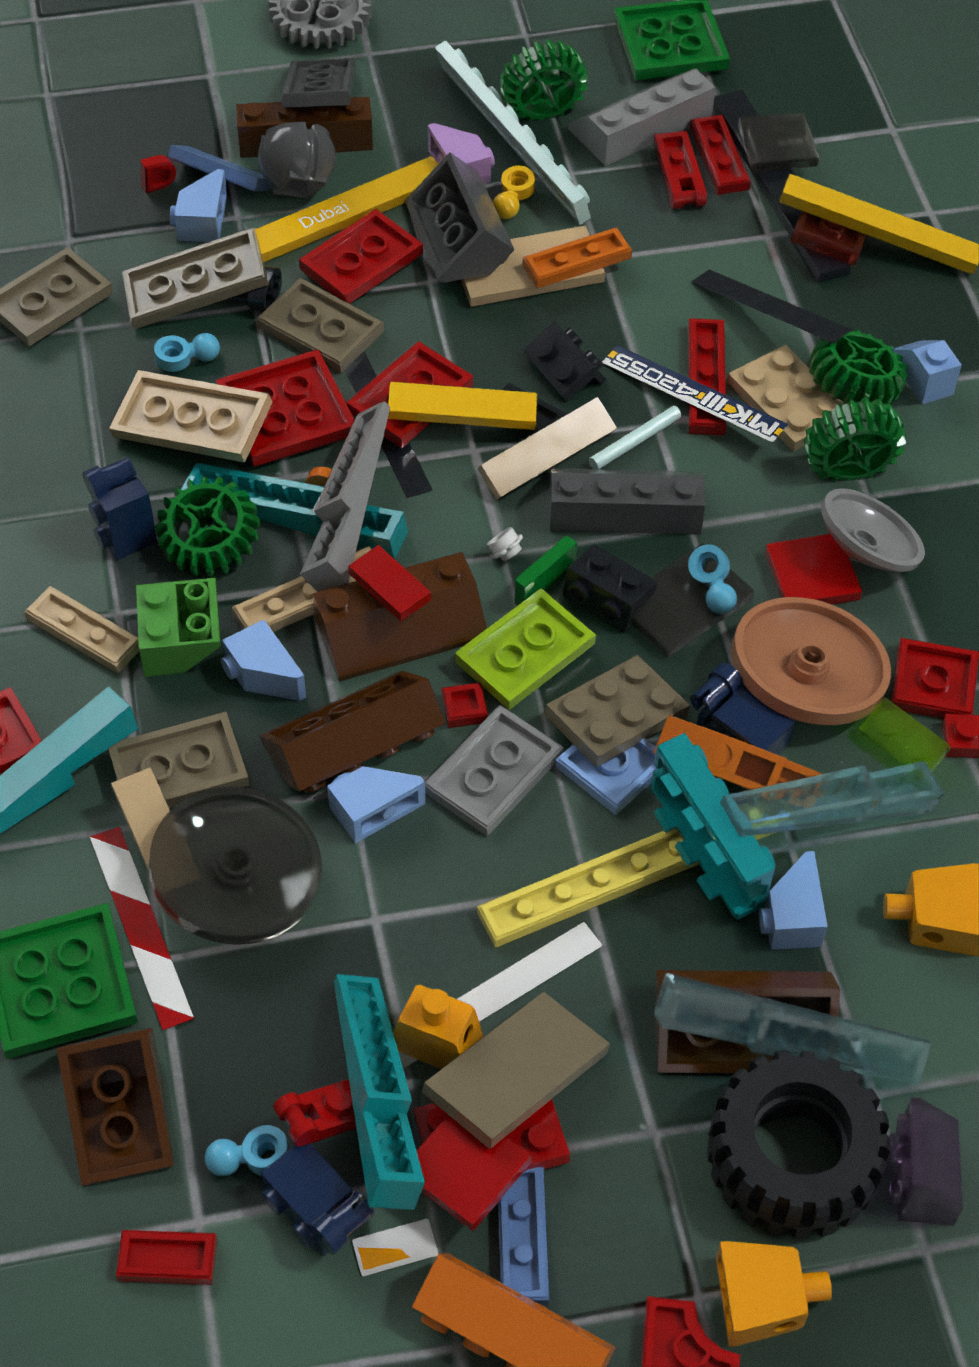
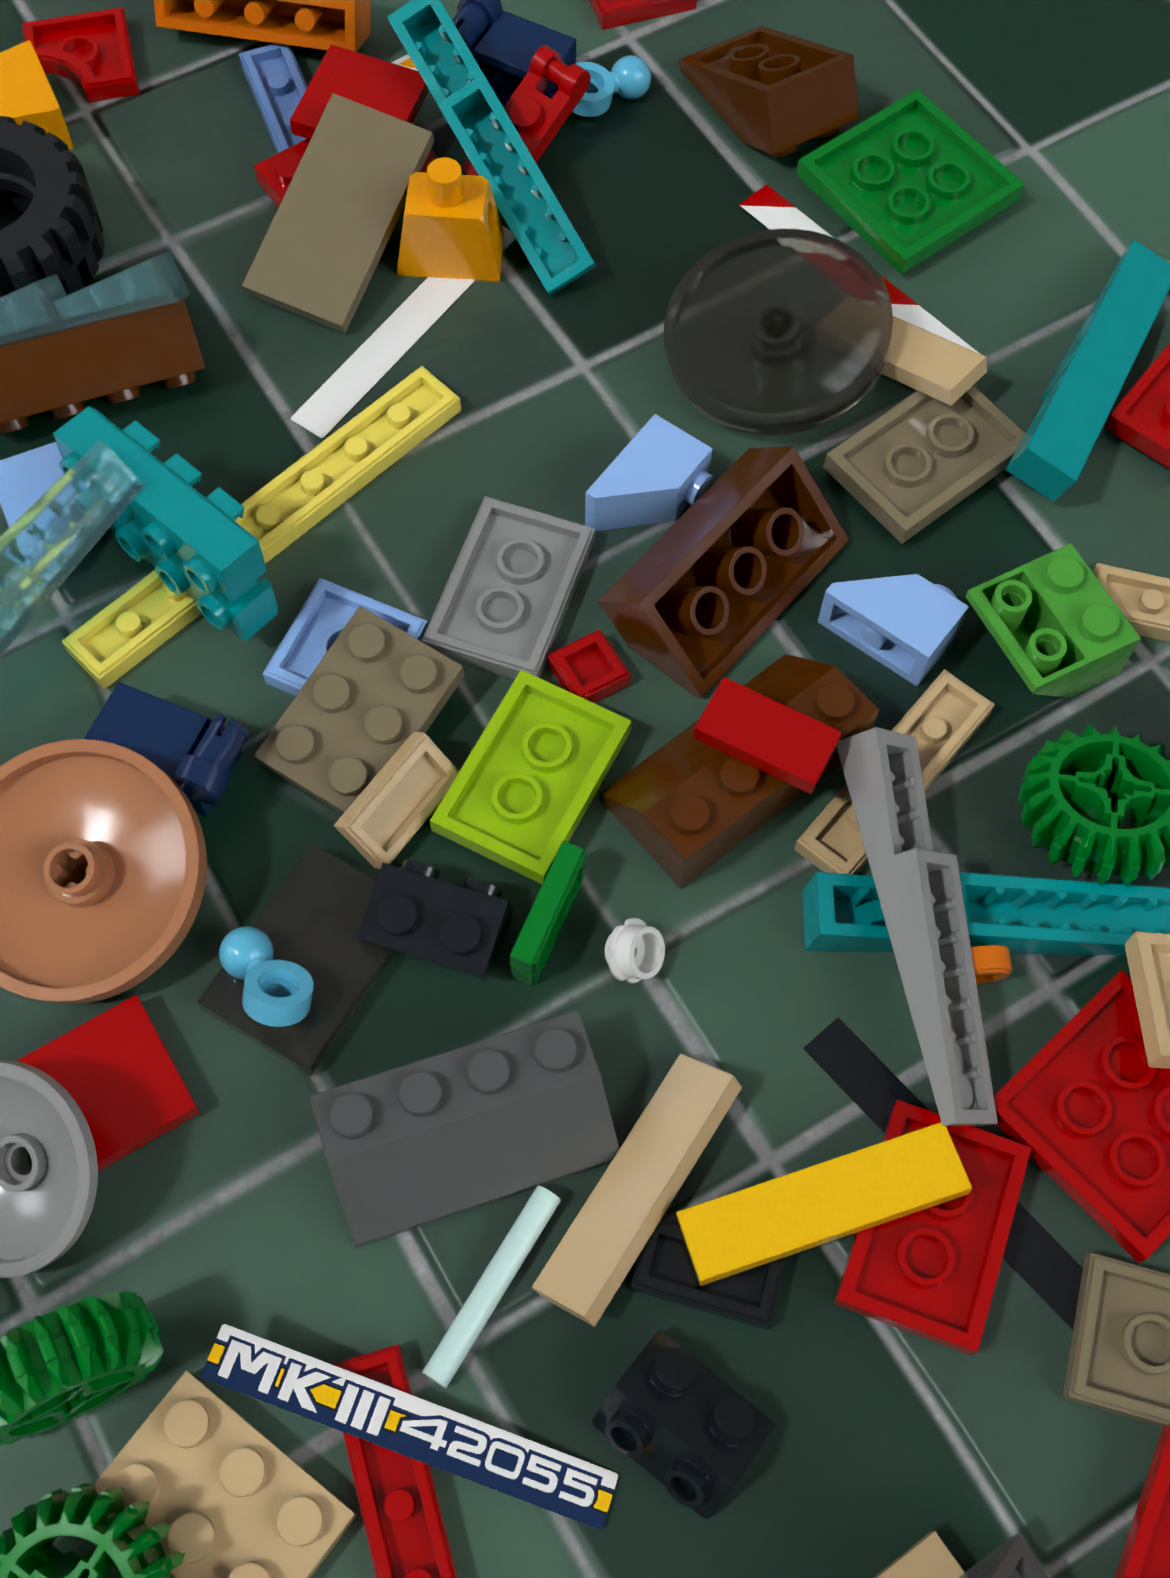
camera: 160 degrees right, 10 degrees up
orange slope [654,715,825,814] -> none
none -> tan tile [333,731,459,869]

